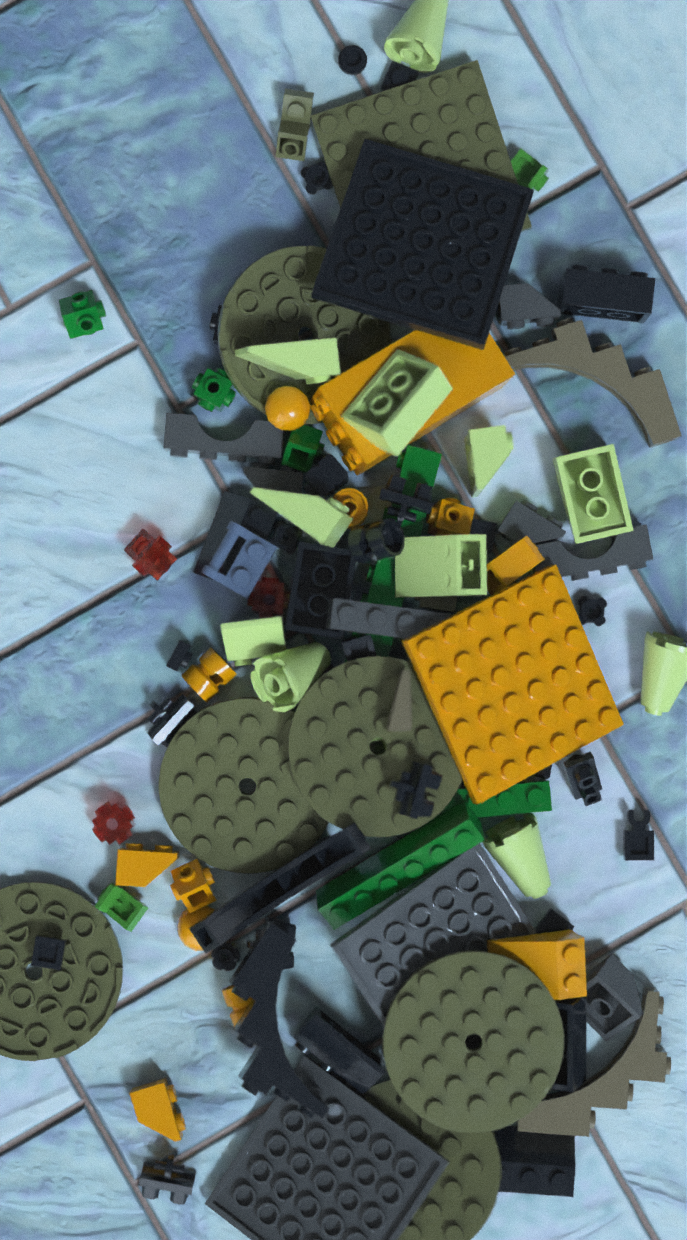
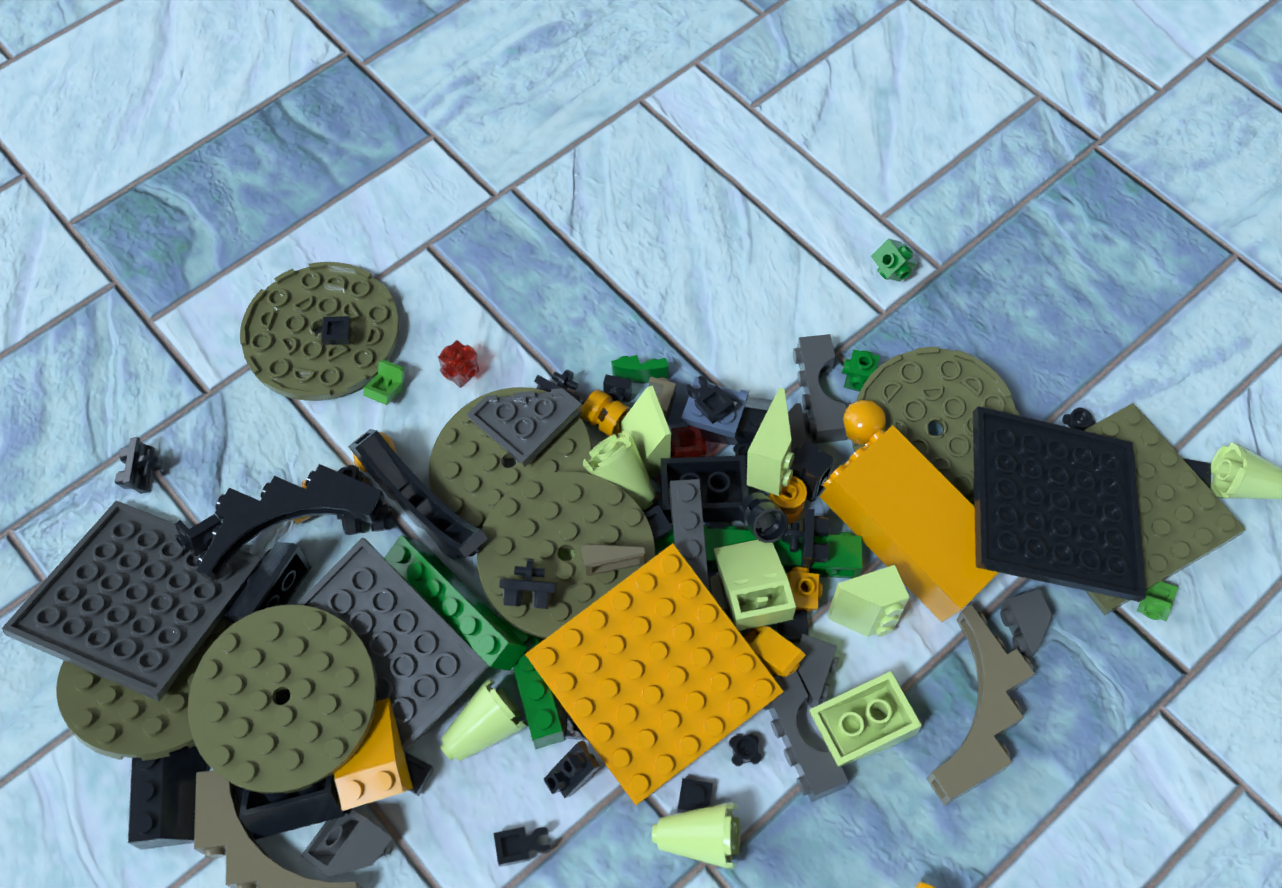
camera: 85 degrees right, 25 degrees down
light orange slope [115,843,179,887] -> none
clear red brick [123,528,177,581] -> none
light orange slope [130,1078,186,1142] -> none
light orange brick [170,859,217,913] -> none
yellowish green slope [235,338,340,385] -> none
olive slope [276,88,314,161] -> none
green brick [281,425,325,473] -> none
black plate [338,45,367,75] -> none
yellowish green slope [342,349,453,456] -> none
black brick [557,265,655,323] -> none
none -> black bracket [175,514,222,556]
none -> dark grey plate [467,388,584,467]
none -> green slope [611,355,669,383]
none -> dark tan bracket [649,377,676,422]
none -> black plate [677,778,713,812]
none -> black plate [686,376,735,424]

